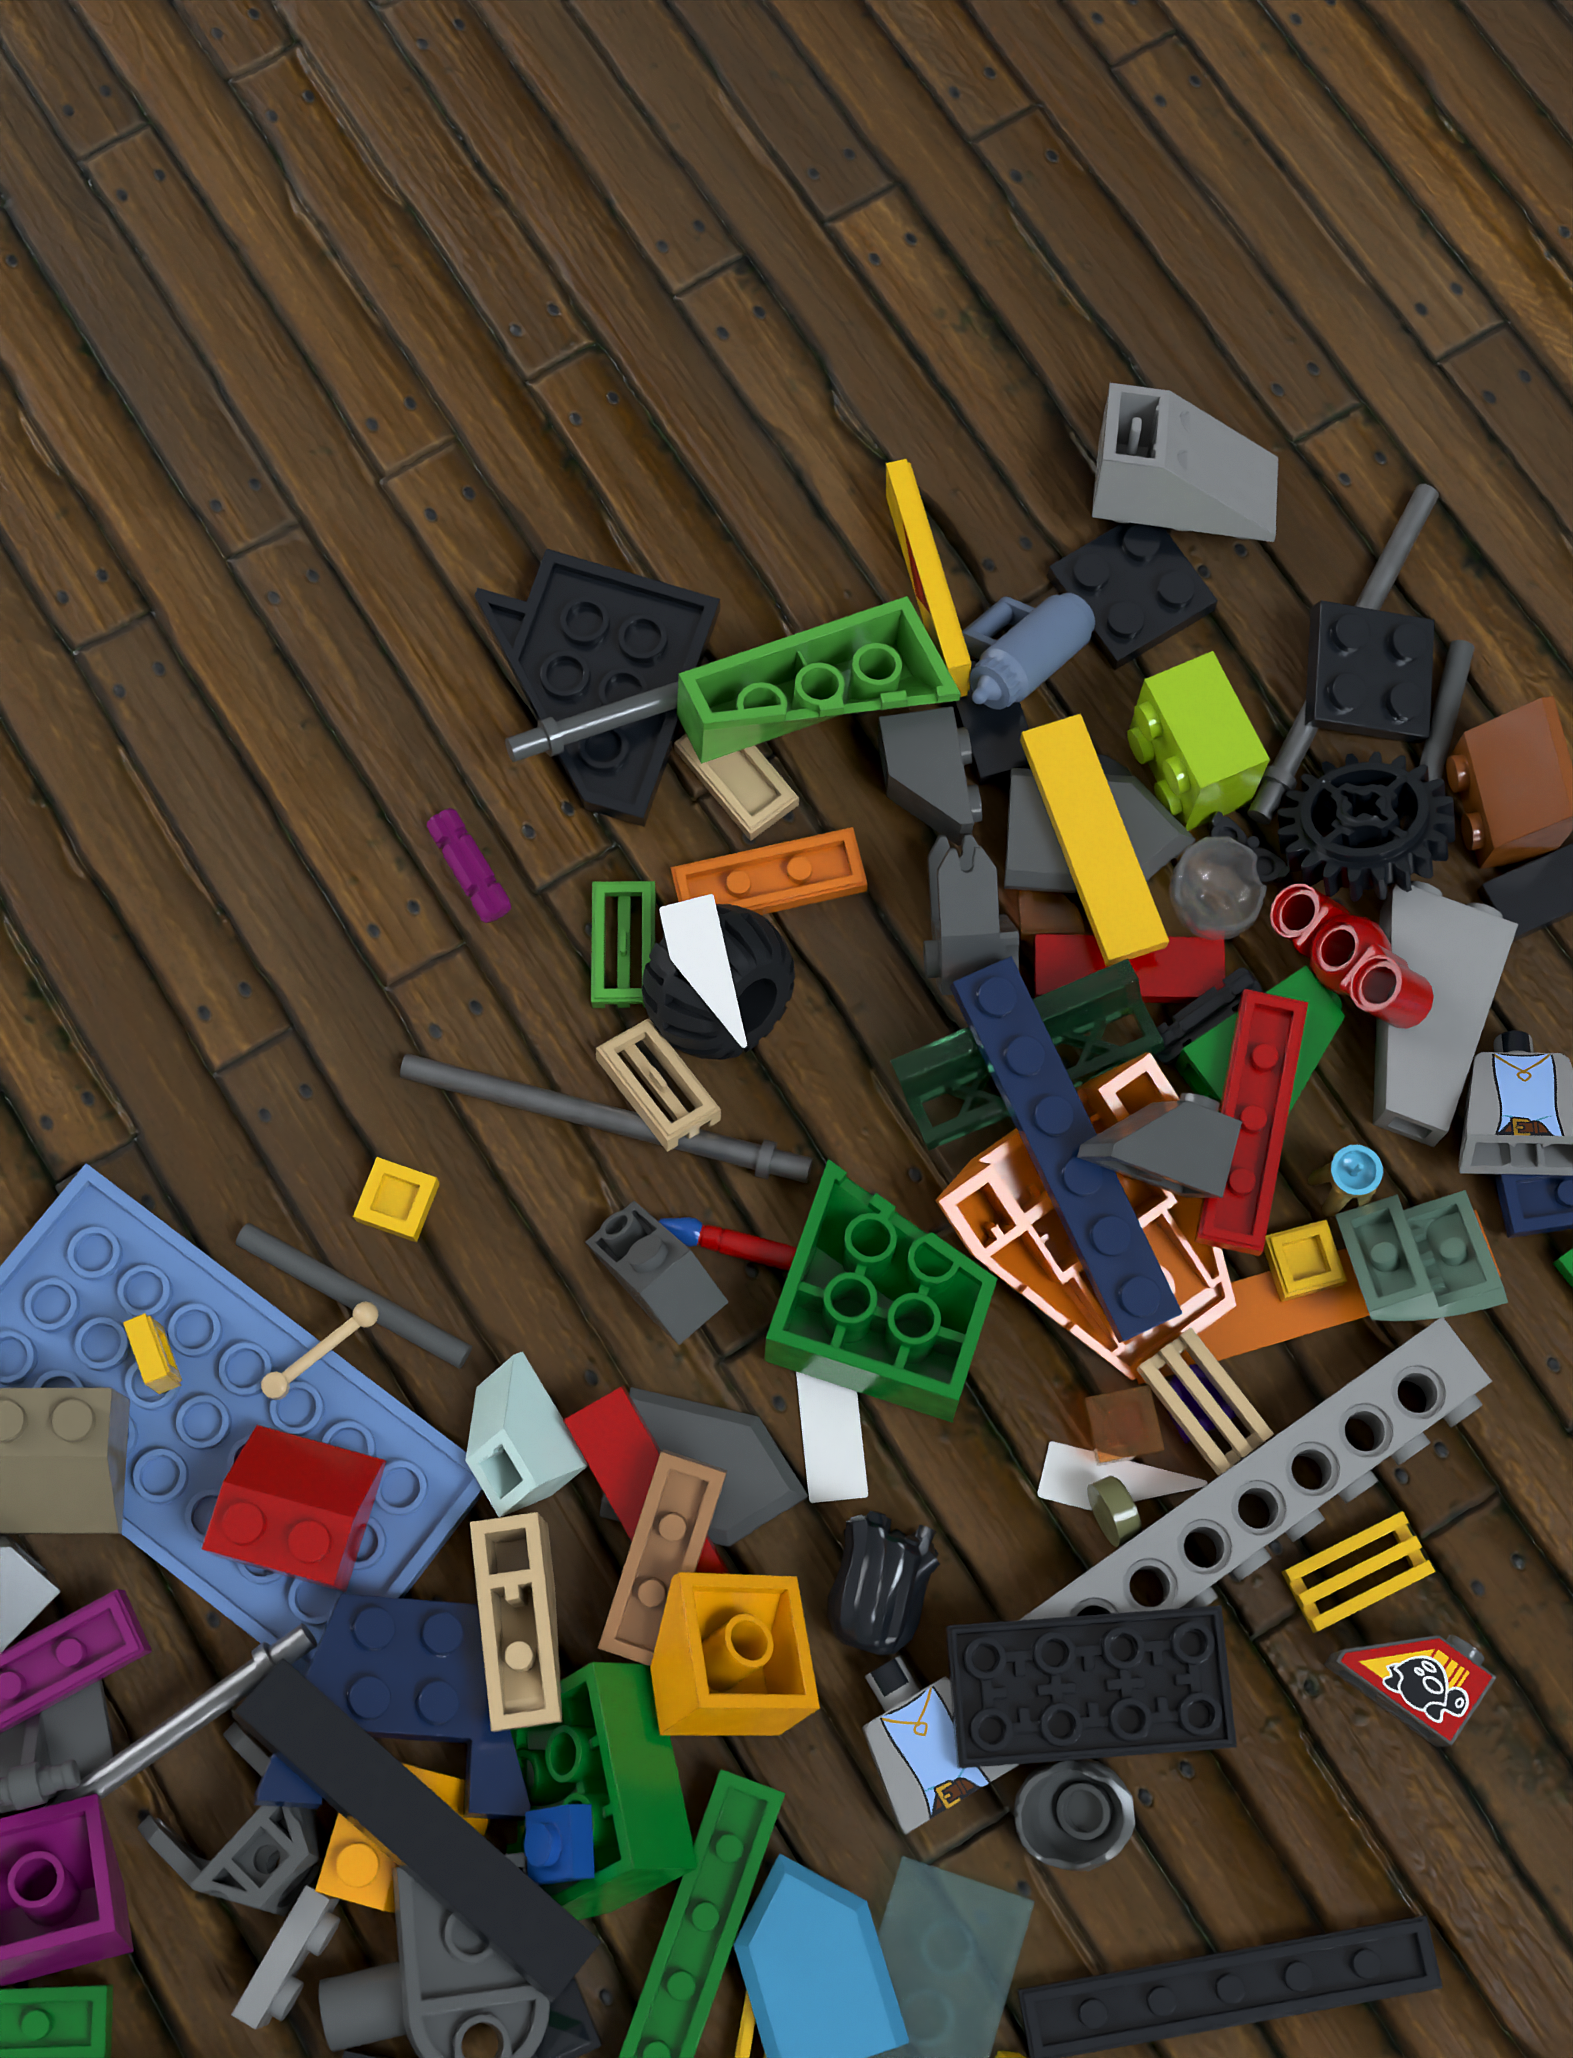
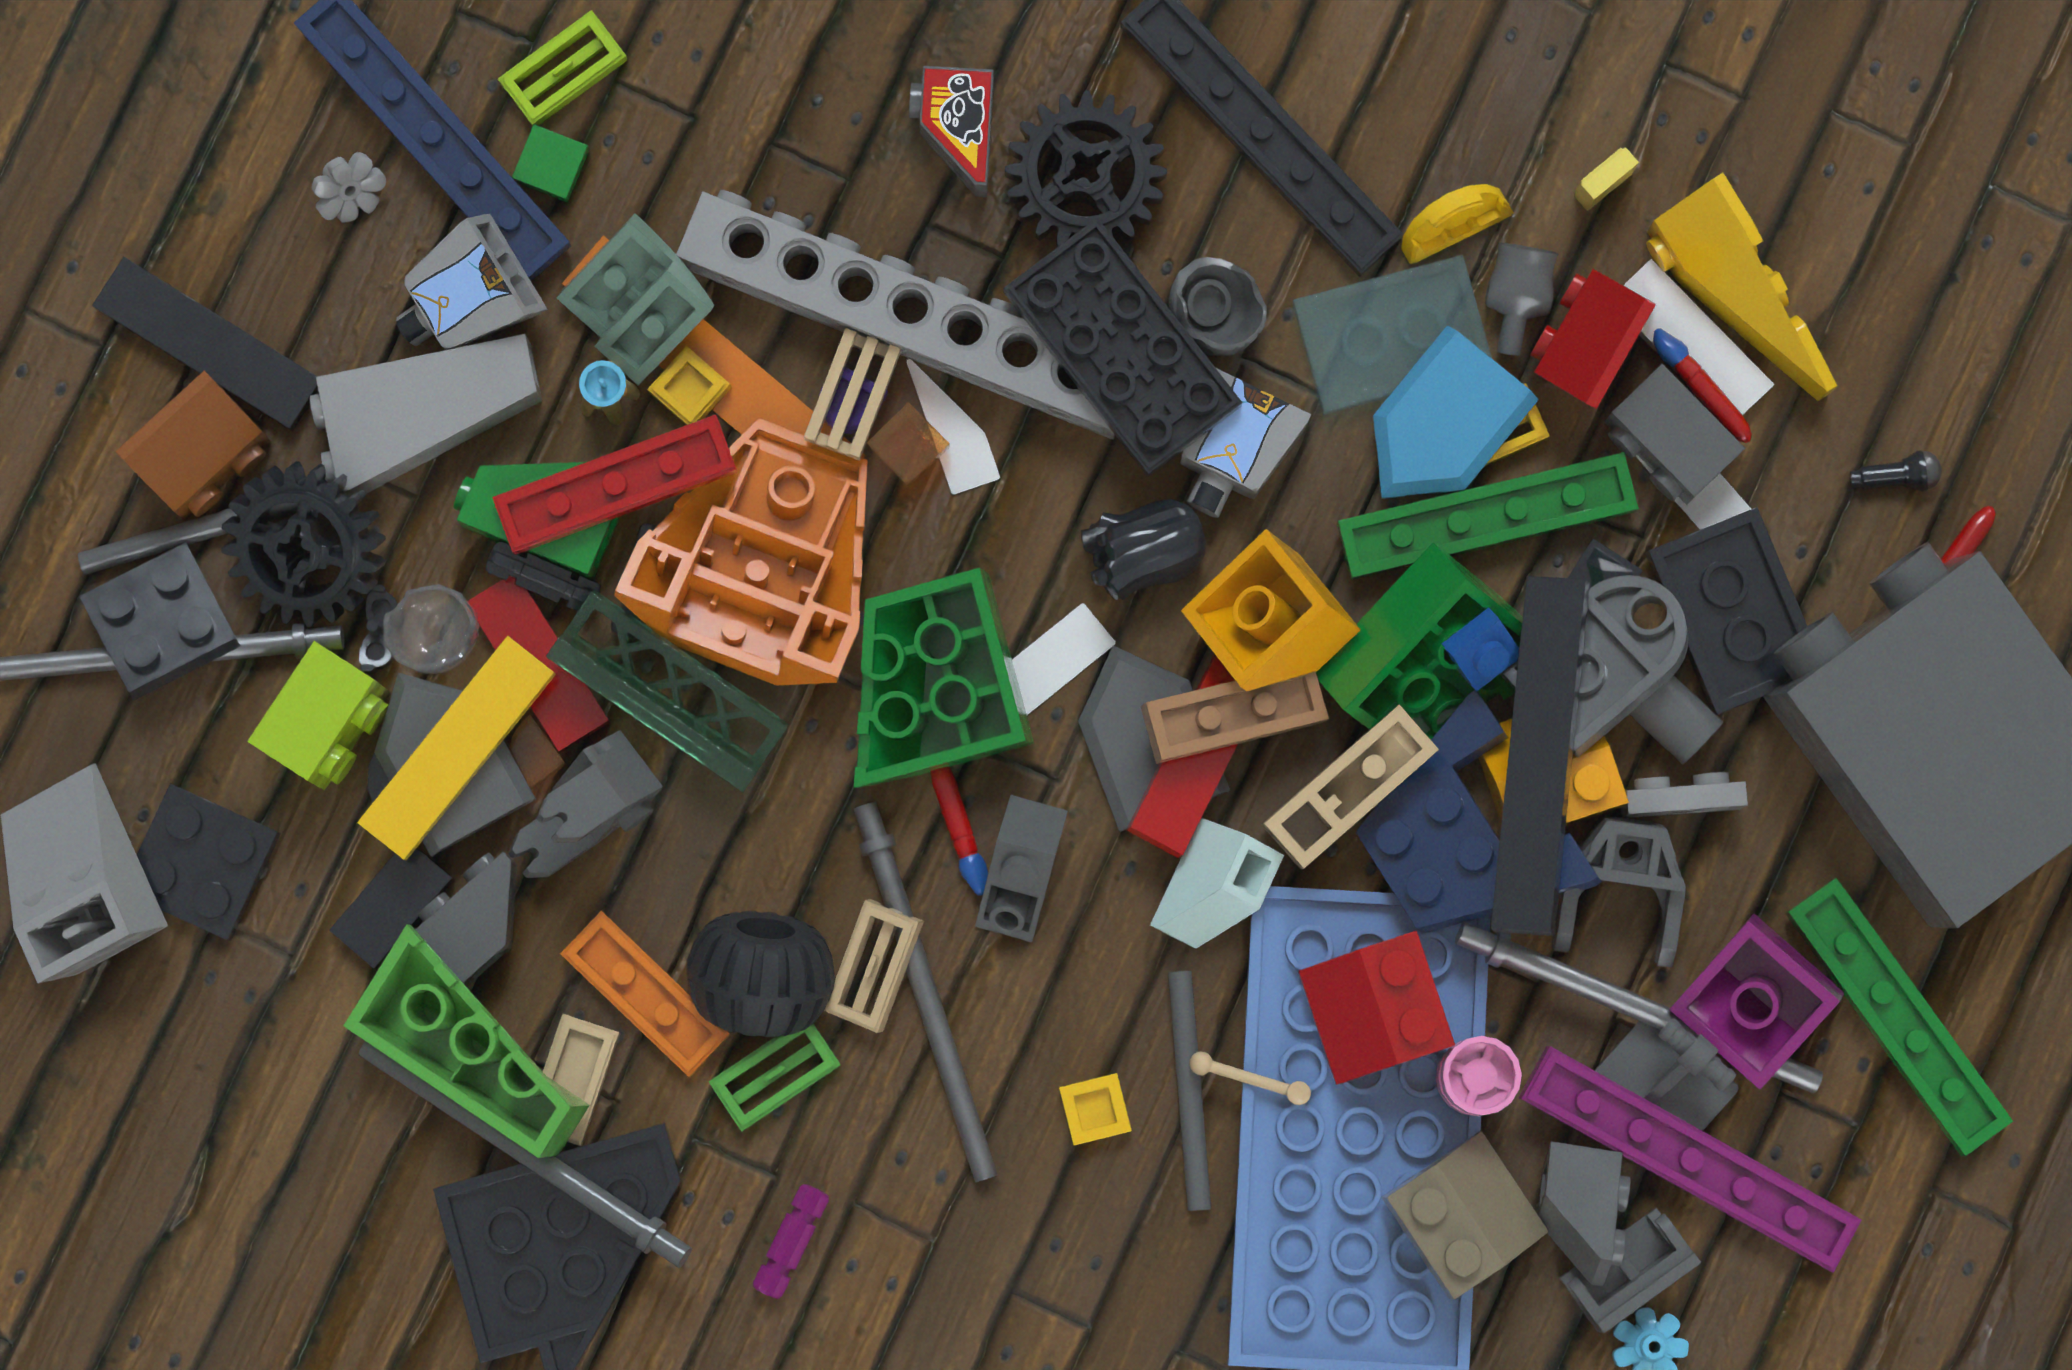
camera: 125 degrees left, 10 degrees up
yellow tile [123,1313,183,1394] -> none
white sticker [659,894,747,1048] -> none
yellow tile [886,459,971,697] -> none
dark blue plate [950,956,1183,1343] -> none
sand blue piece [962,593,1095,709] -> none
dark grey slope [1077,1093,1242,1198] -> none
olive tile [1087,1475,1142,1547] -> none
red piece [1270,884,1434,1029] -> none
yellow tile [1281,1511,1435,1633] -> none
none -> black gear [1005,90,1167,247]
none -> bright pink wheel [1436,1036,1522,1117]

